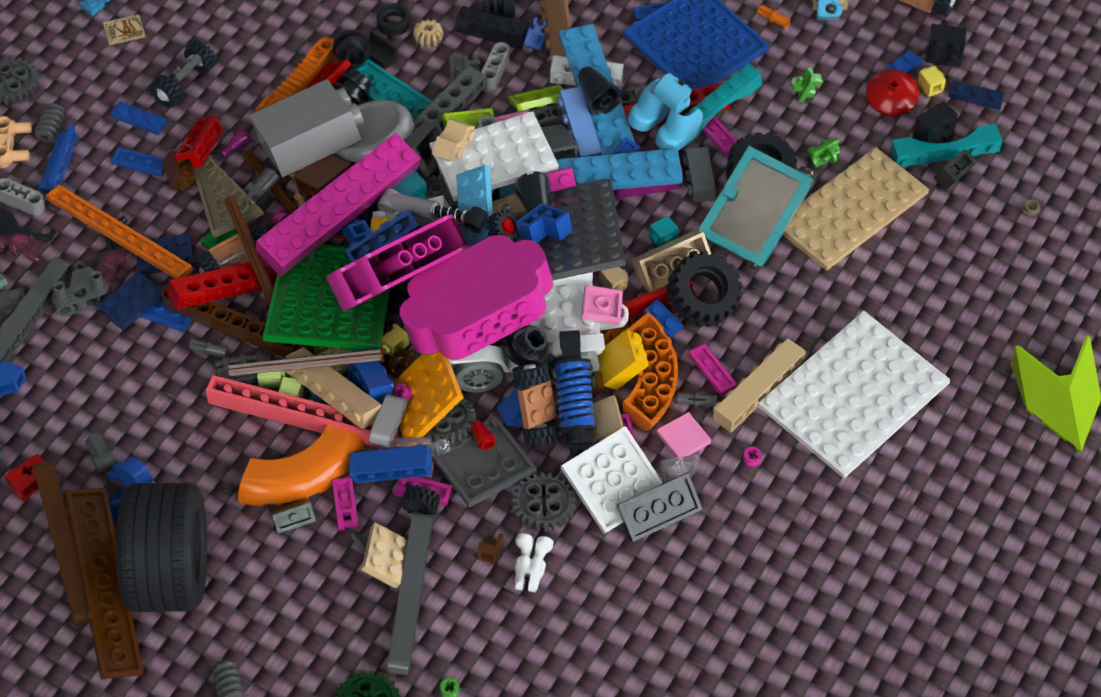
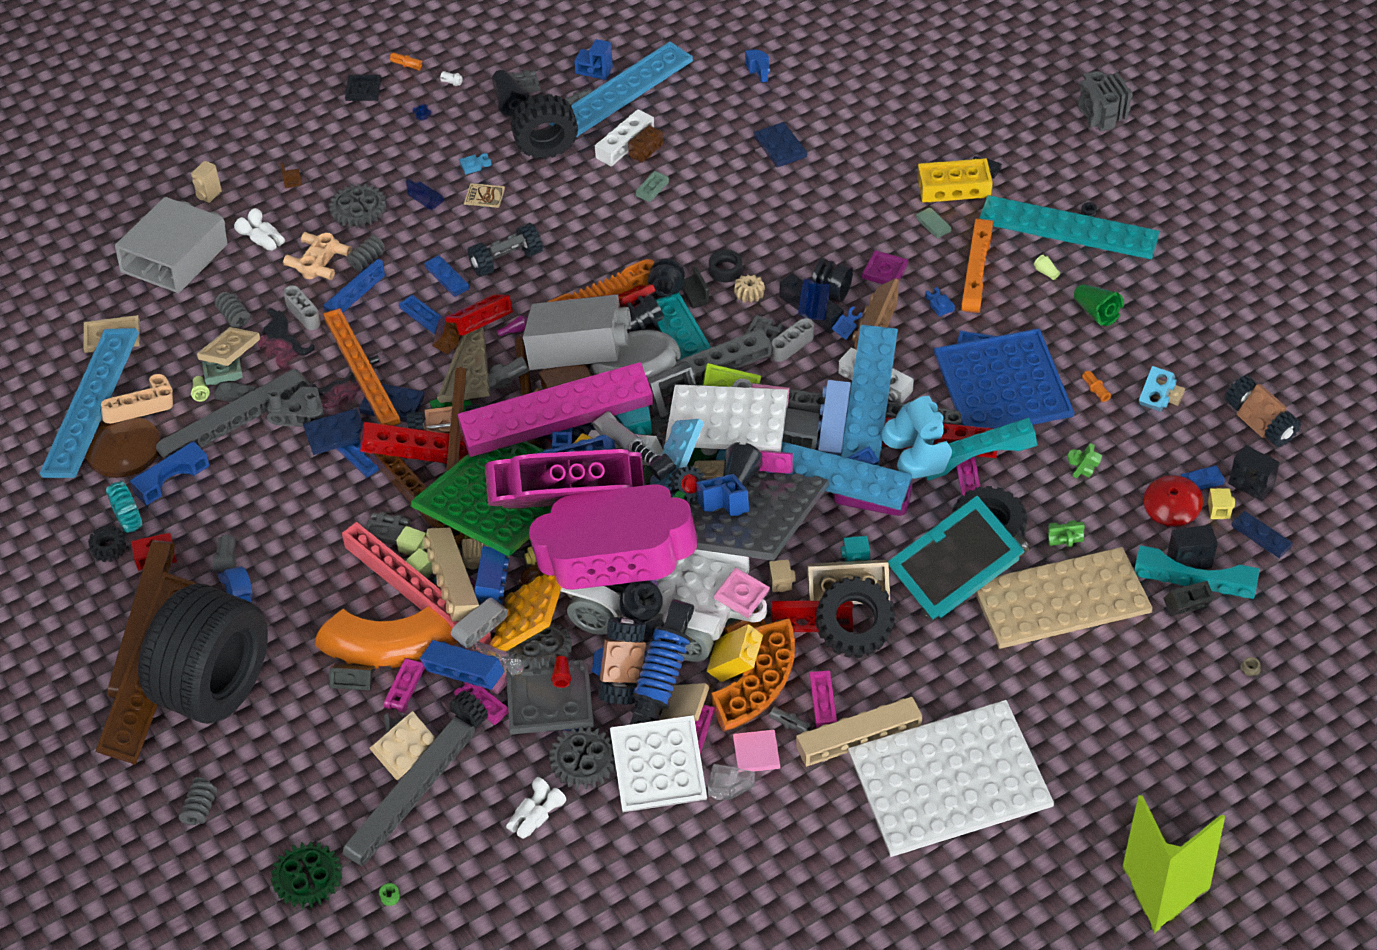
camera: 30 degrees right, 5 degrees down
dark grey axle [189,339,228,358] -> none
axle [228,347,384,376] -> none
dark pink bush [393,383,412,402] -> none
tan brick [432,119,475,161] -> none
reddish brown panel [477,533,503,564] -> none
lime plate [508,84,565,112] -> none
black cone [578,67,622,115] -> none
reddish brown tile [587,371,604,398] -> none
plate [616,473,703,542] -> none
blue plate [643,299,683,339] -> none
dark grey brick [682,147,716,203] -> none
dark pink bush [743,447,761,467] -> none
none -> clear blue panel [406,179,444,210]
none -> clear blue panel [798,279,830,320]

